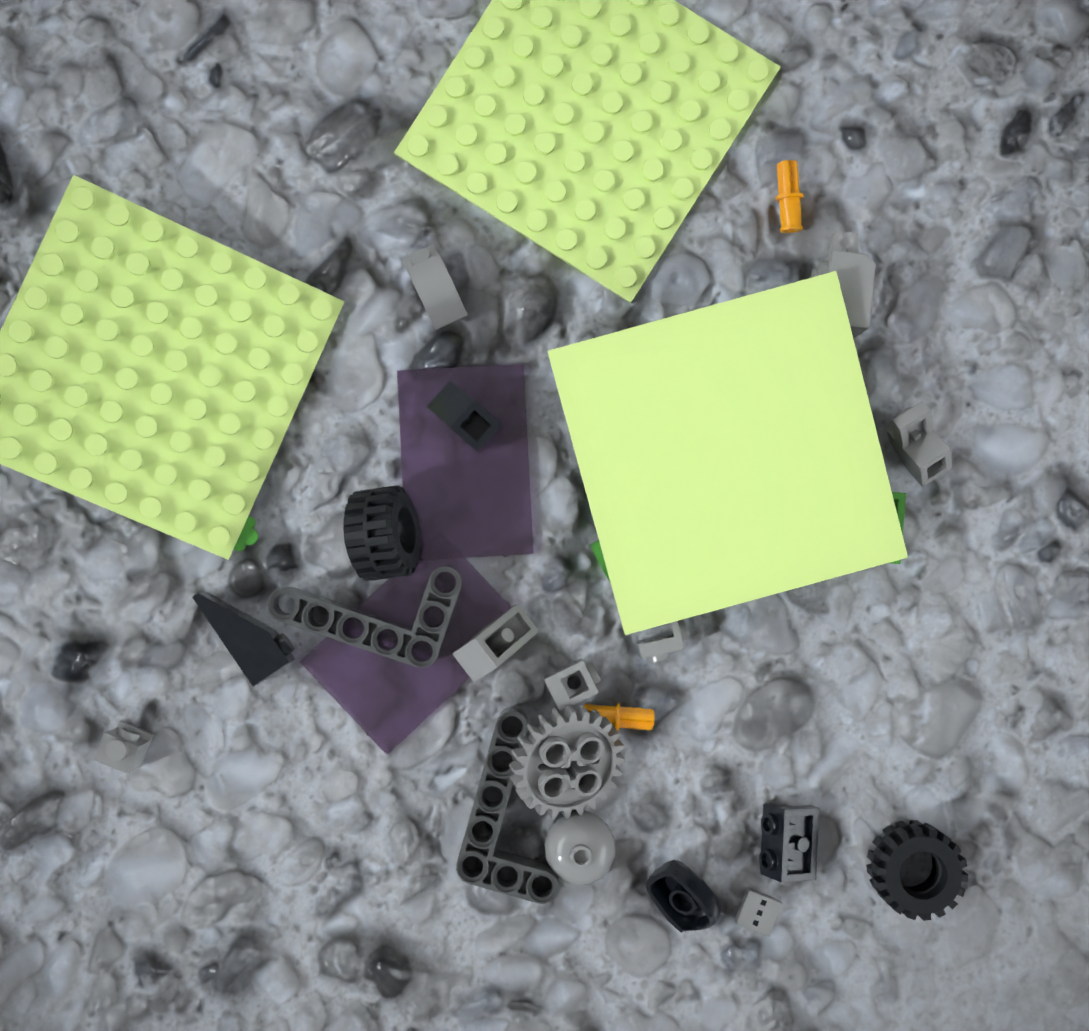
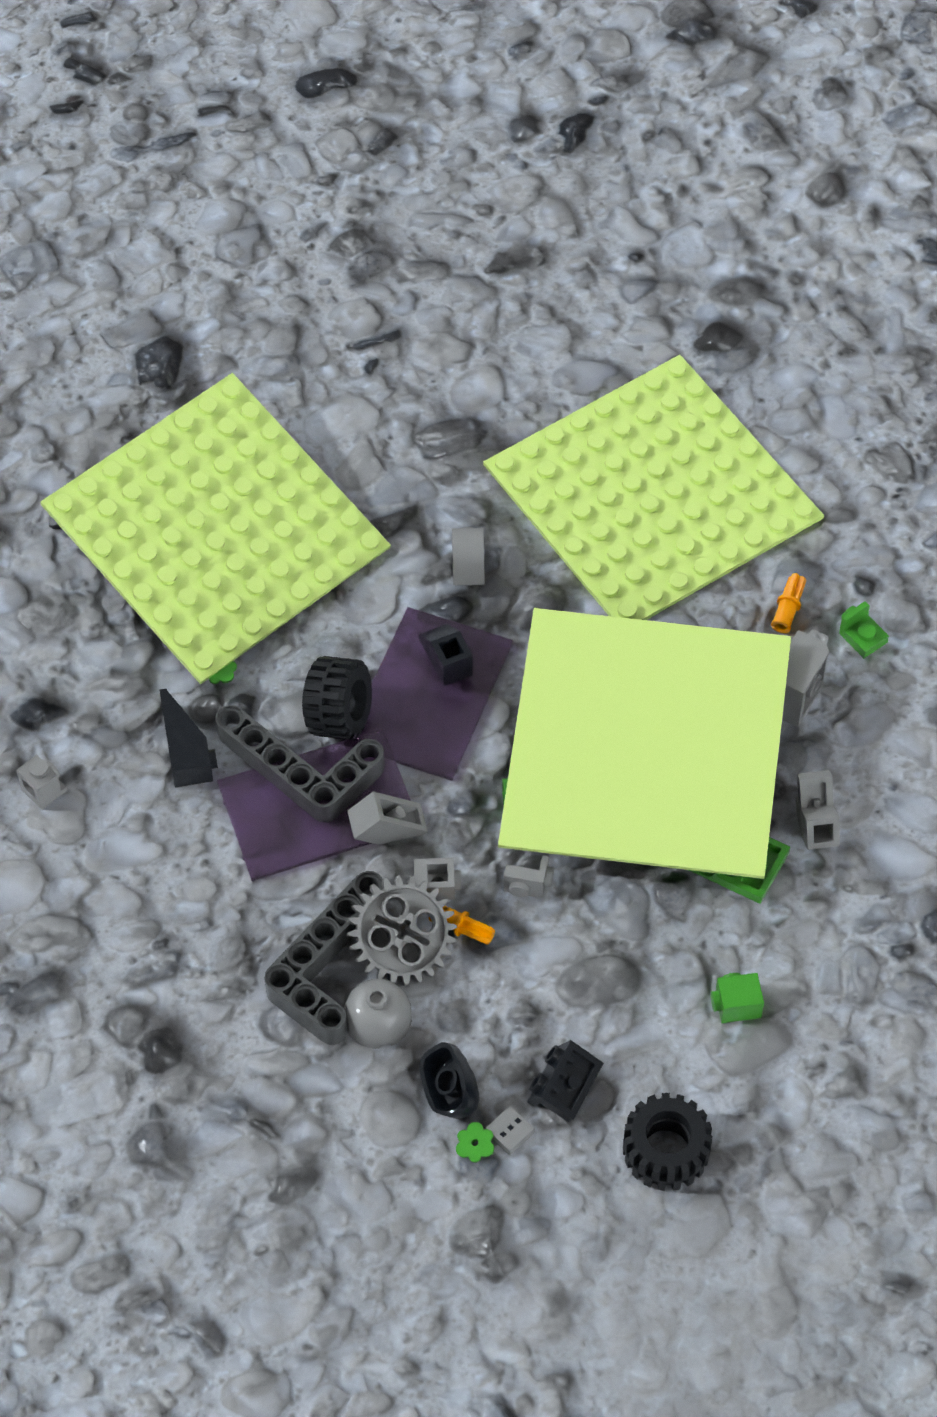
camera: 30 degrees right, 30 degrees down
none -> bright green plant [456,1122,494,1163]
none -> bright green brick [711,973,764,1023]
none -> bright green bracket [839,601,889,659]

